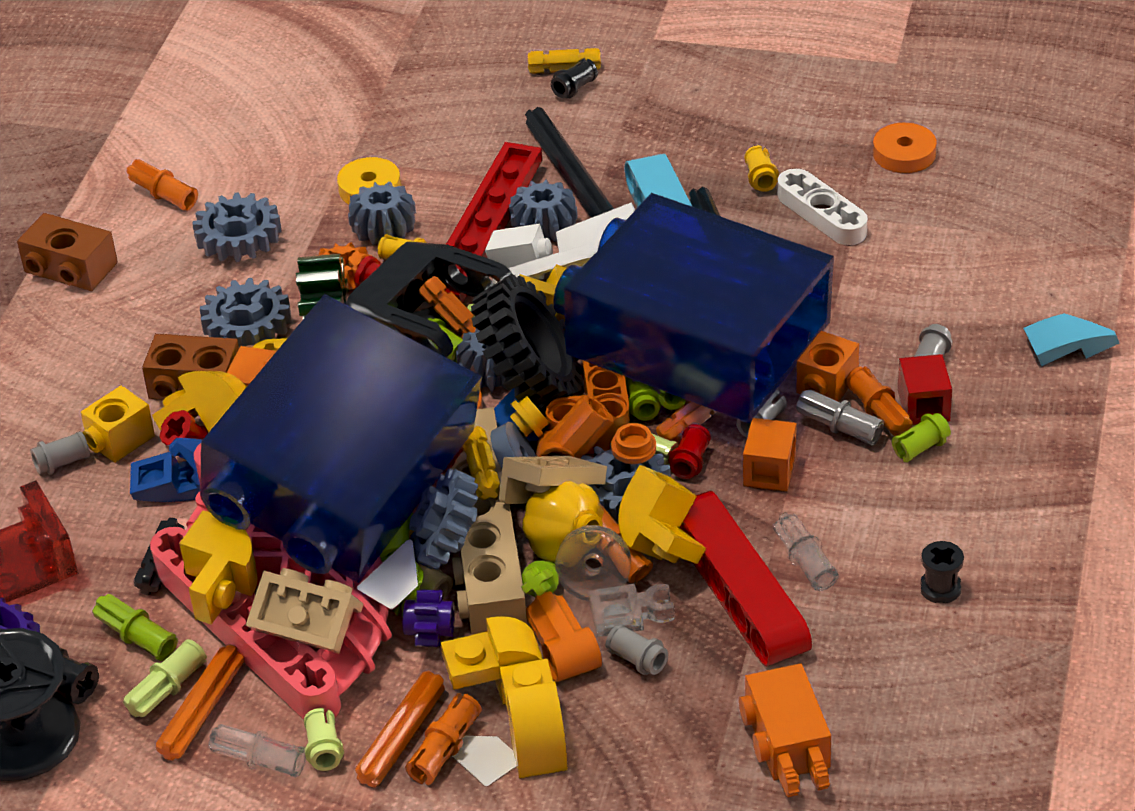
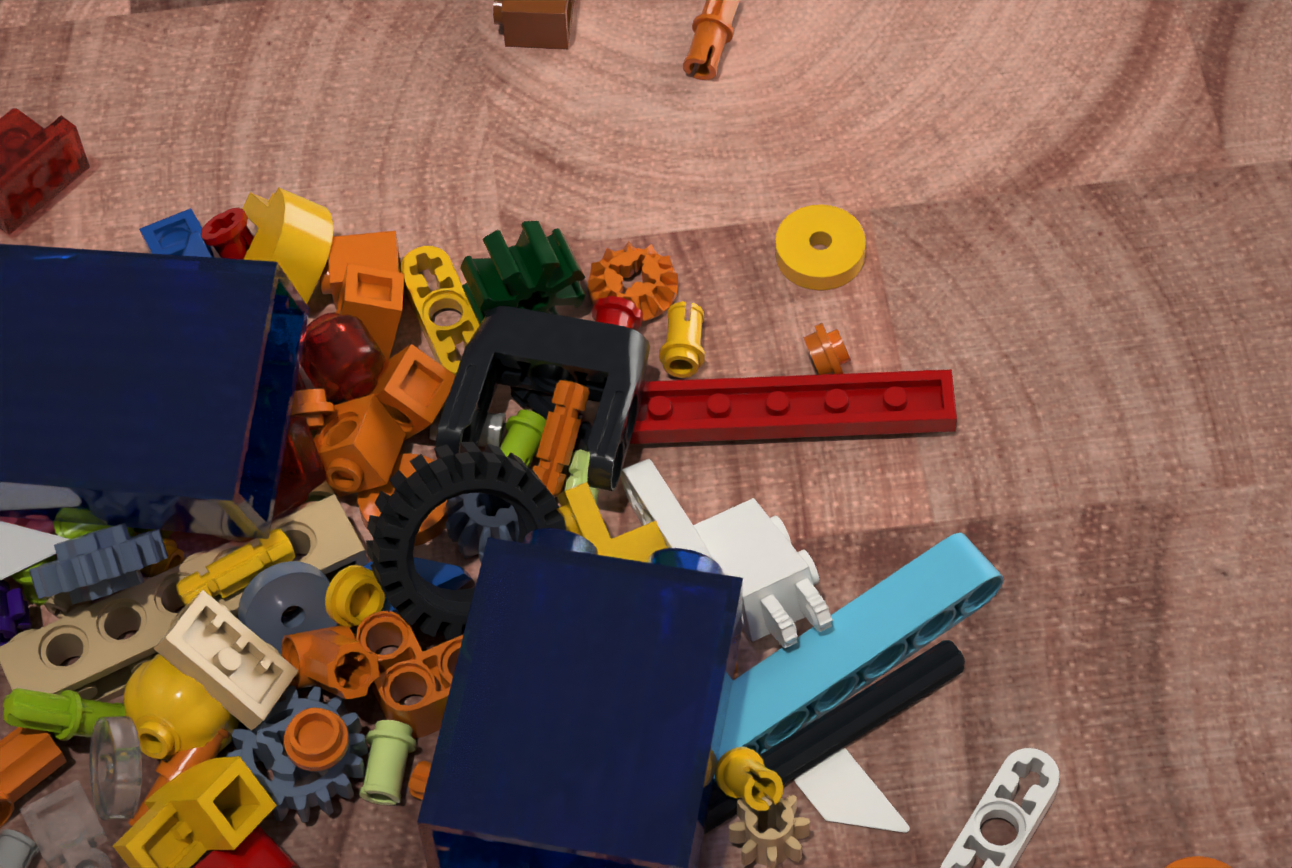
camera: 70 degrees right, 15 degrees up
light grey pin [30,431,90,475] -> none
yellow brick [81,385,155,463] -> none
dark orange brick [142,333,239,400] -> none
sand blue gear [192,192,282,262] -> none
sand blue gear [200,278,292,348] -> none
sand blue gear [348,181,416,246] -> none
white brick [485,224,553,279] -> none
sand blue gear [509,179,578,242] -> none
black axle [525,107,614,218] -> none
yellow axle [528,48,601,74] -> none
black pin [551,58,598,98] -> none
red pin [668,424,711,479] -> none
yellow pin [744,145,779,192] -> none
none -> orange plate [803,323,851,375]

